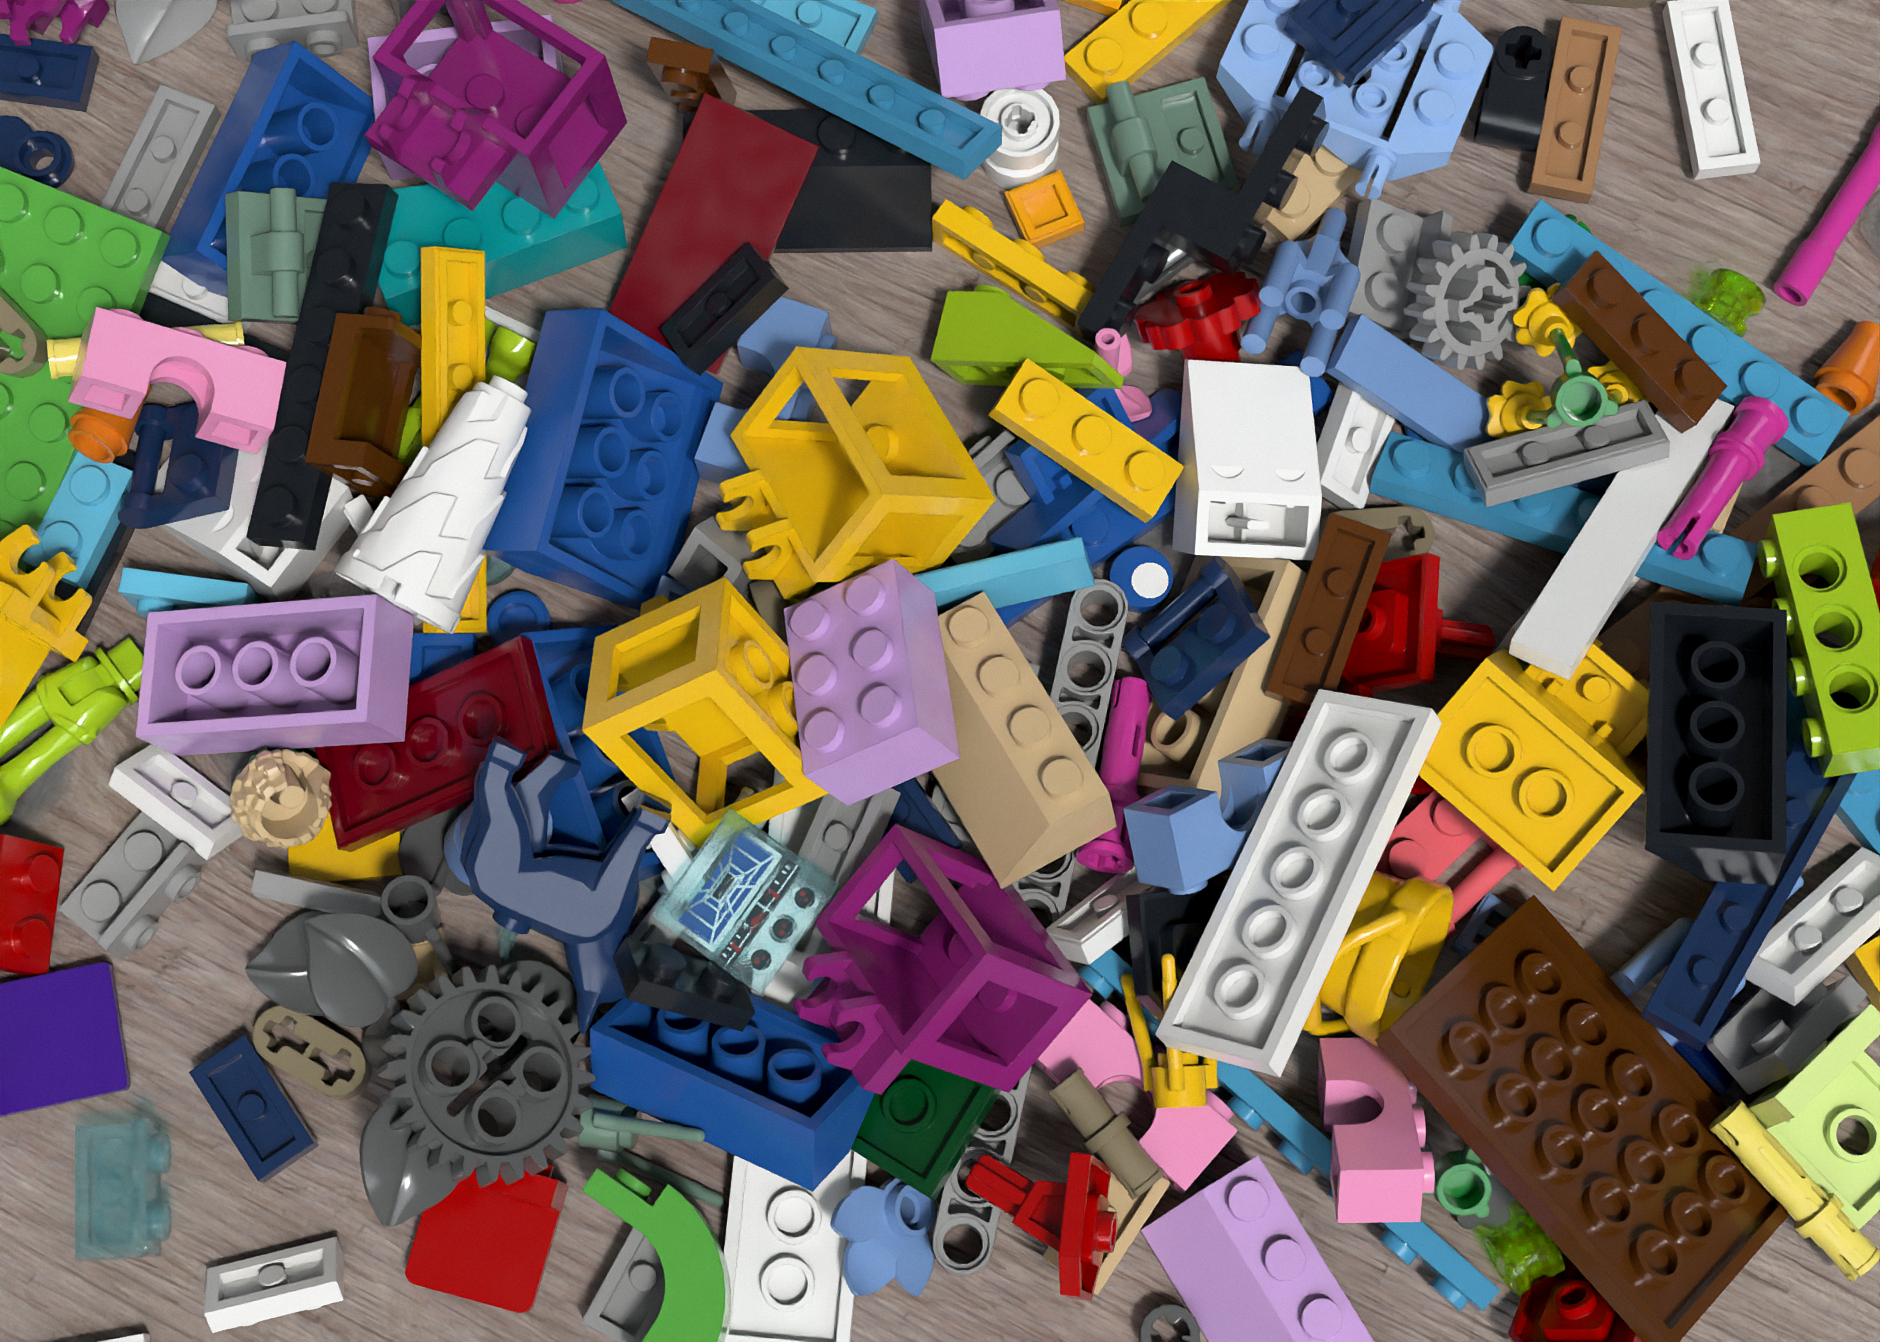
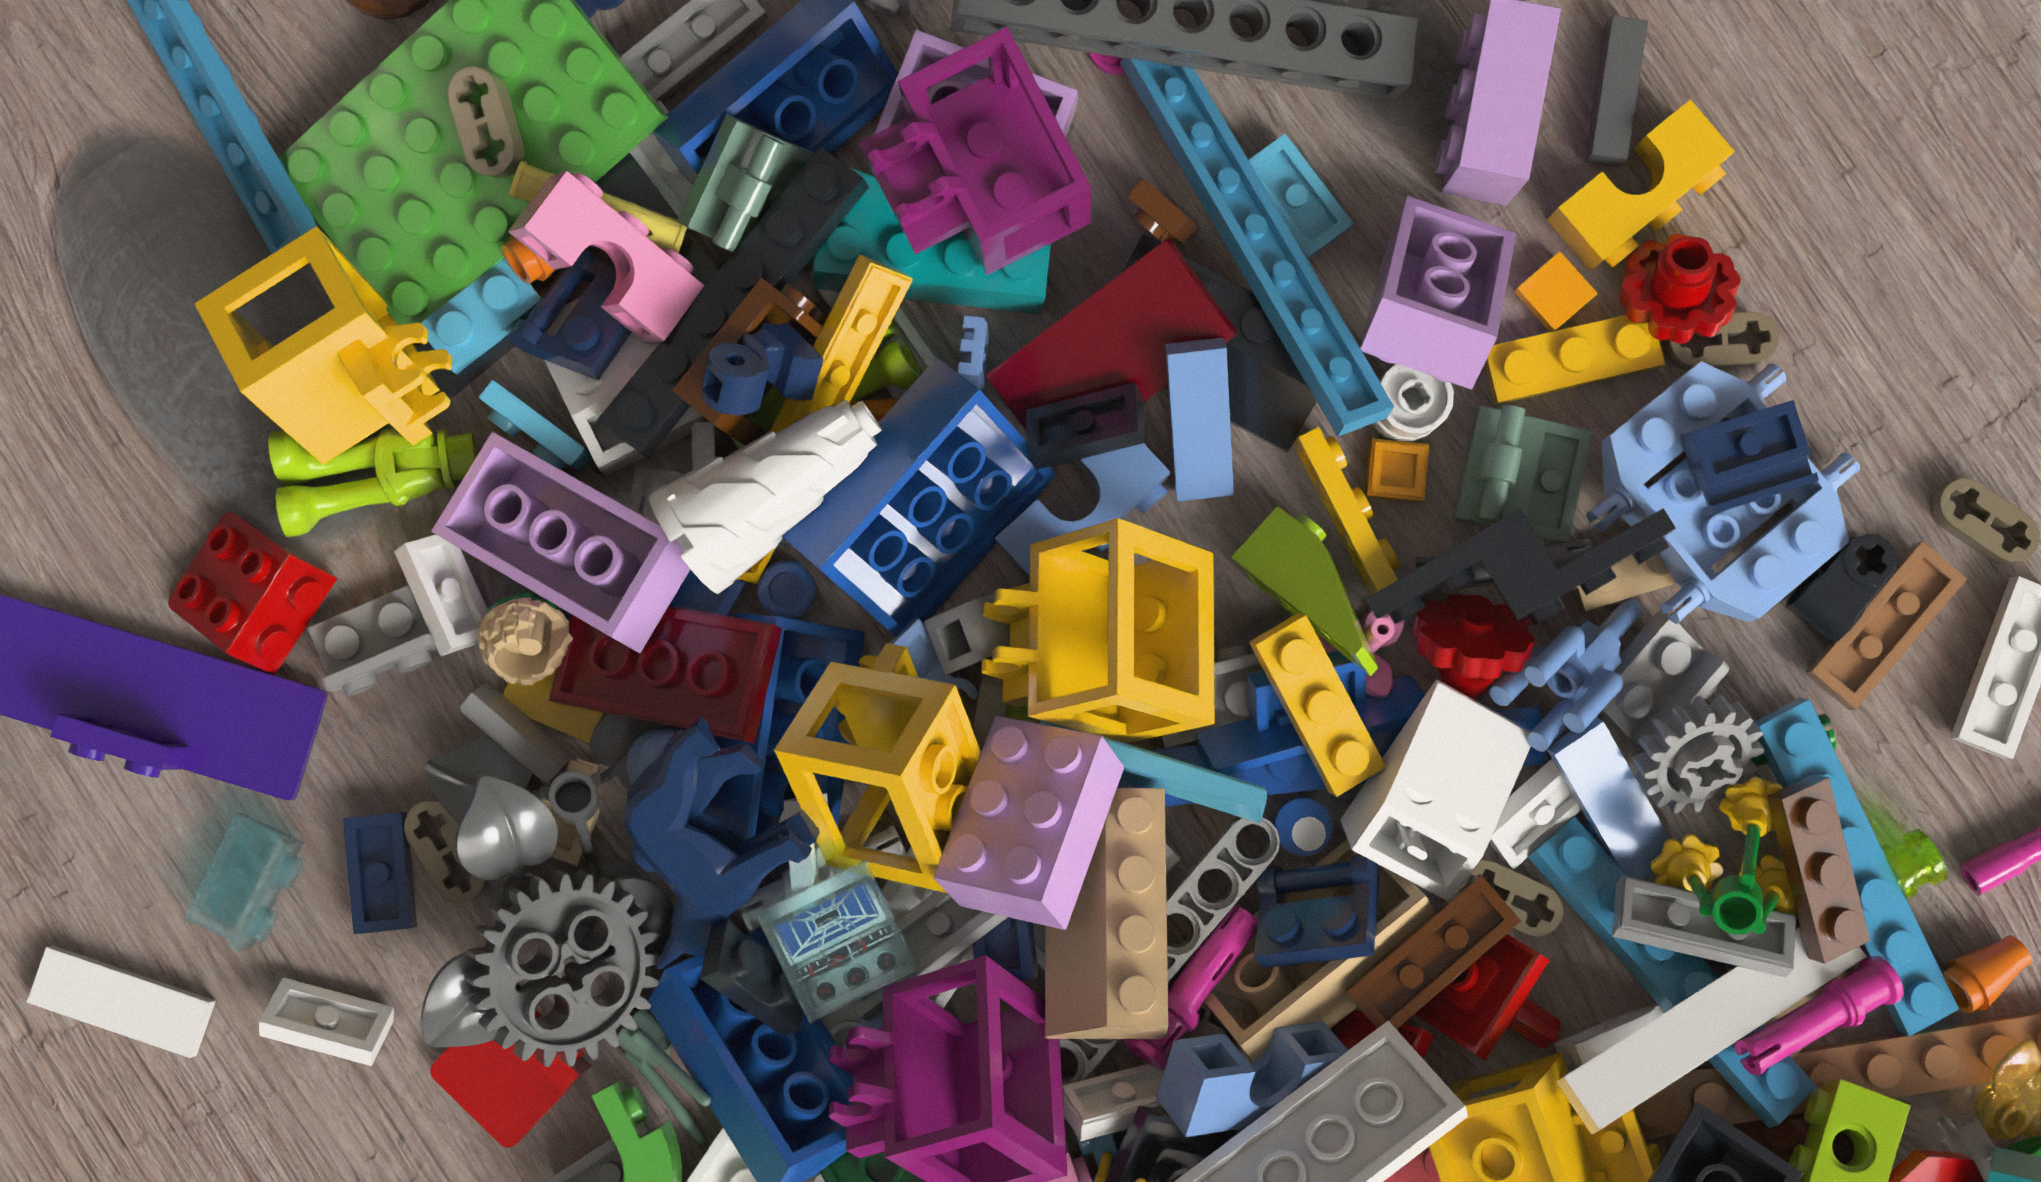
camera: 30 degrees right, 10 degrees up
none -> dark blue leg [701,323,823,415]
none -> medium blue tile [958,315,989,390]
none -> medium blue tile [1165,337,1234,502]

